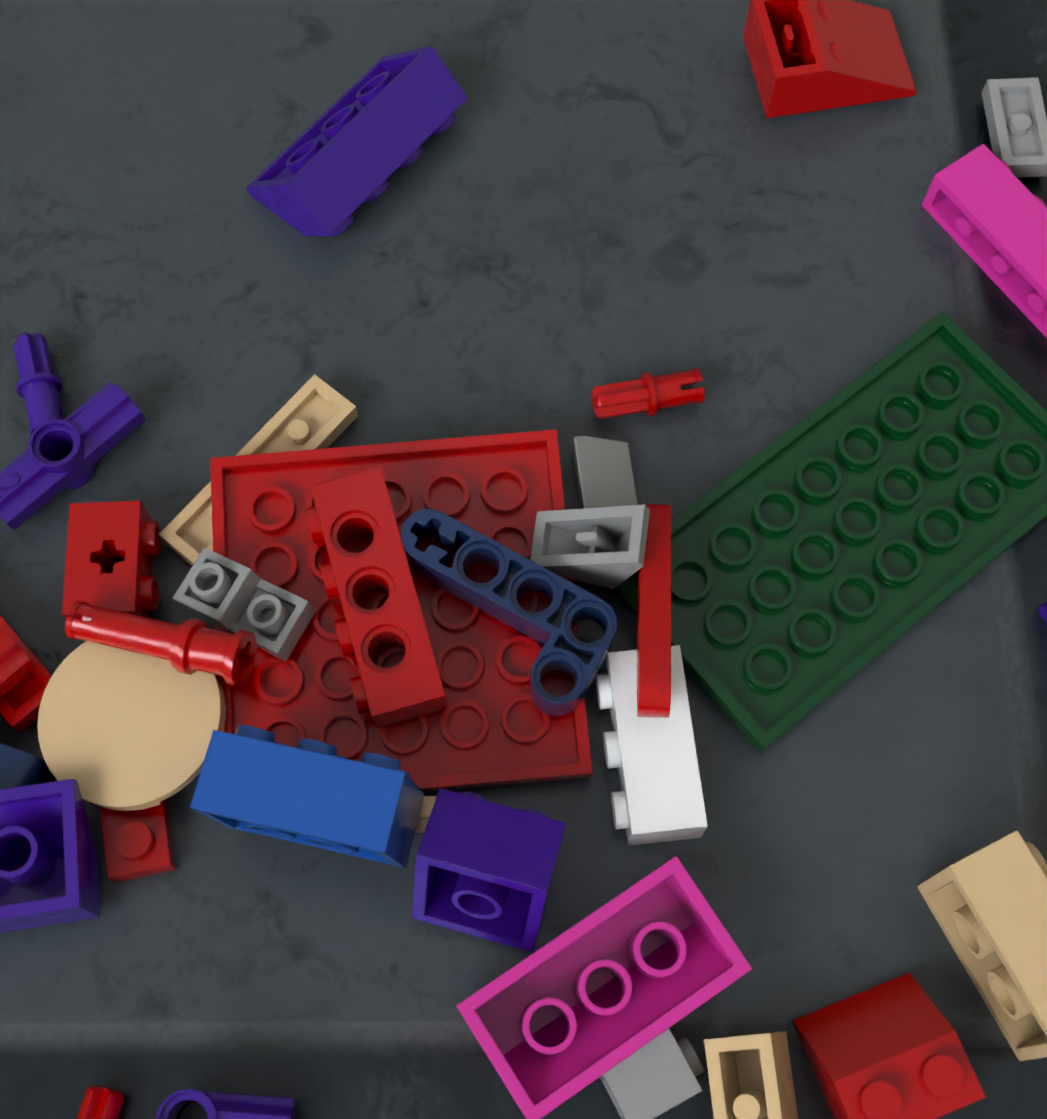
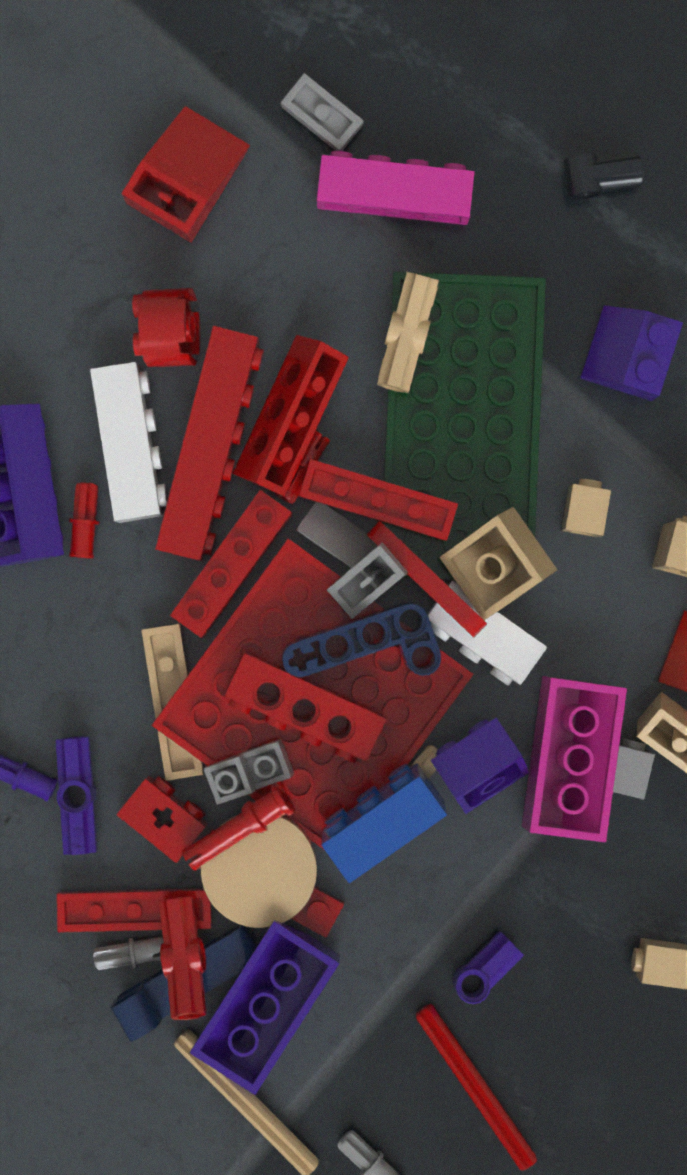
camera: 50 degrees left, 20 degrees up
none -> red axle [69,482,100,559]
none -> white brick [90,362,168,523]
none -> red brick [132,288,201,367]
none -> red brick [155,326,264,562]
none -> red brick [170,490,293,638]
none -> red brick [232,335,349,497]
none -> red plate [299,459,458,541]
none -> tan piece [377,272,439,393]
none -> tan slope [439,507,557,621]
none -> tan brick [561,479,611,537]

